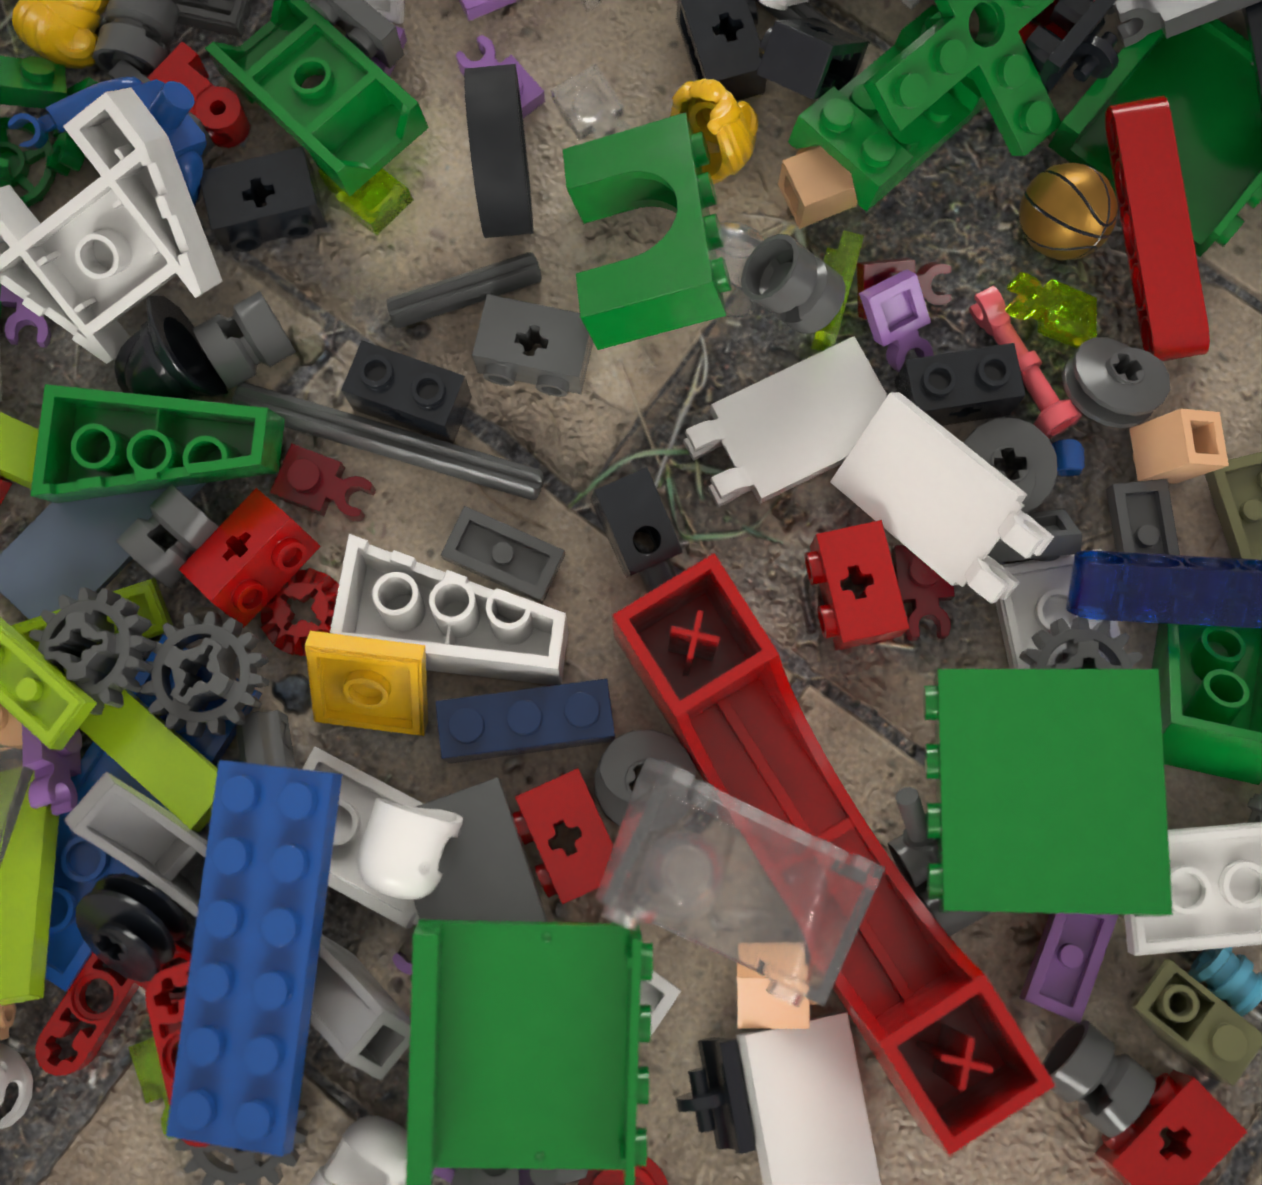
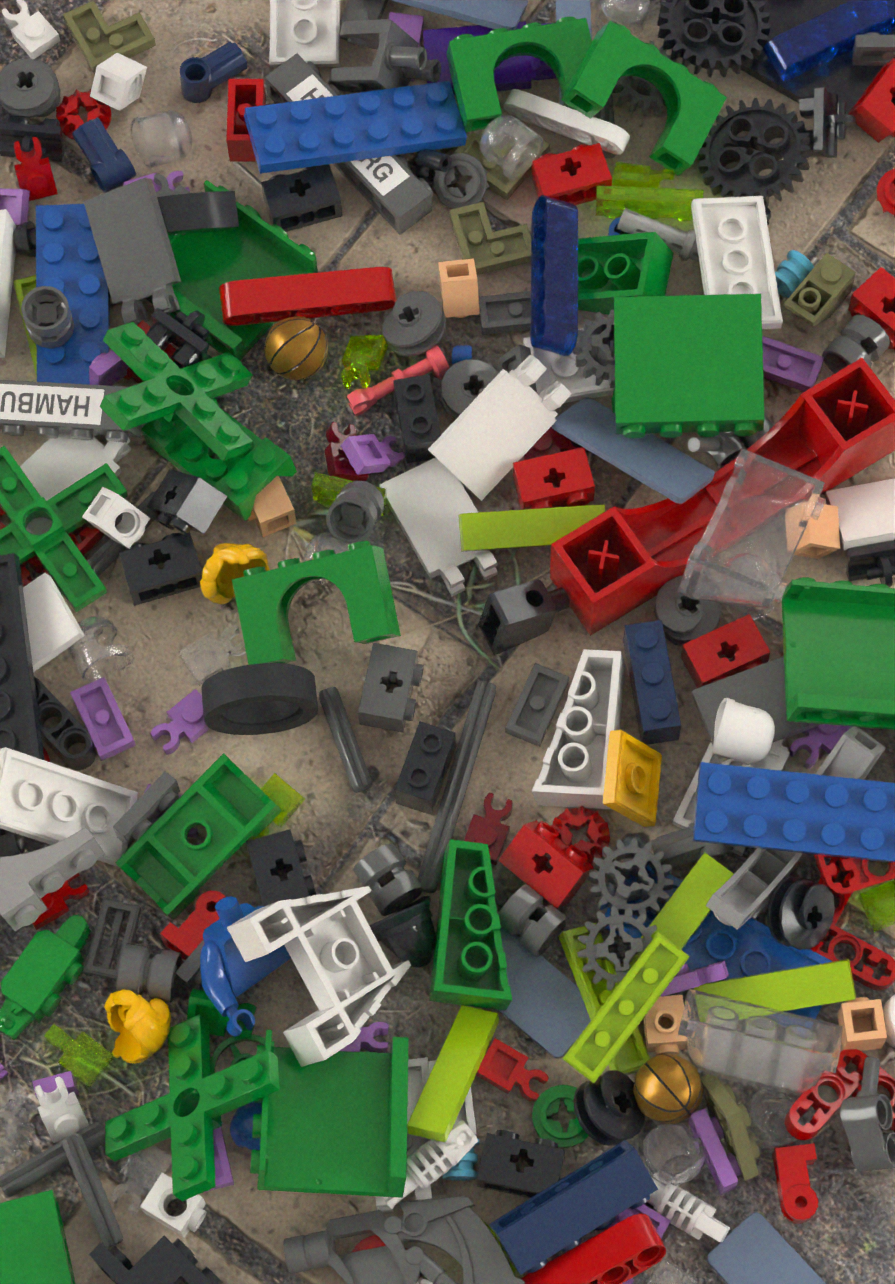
camera: 90 degrees left, 10 degrees down
none -> lime tile [458,504,605,552]
none -> sand blue piece [552,398,715,503]

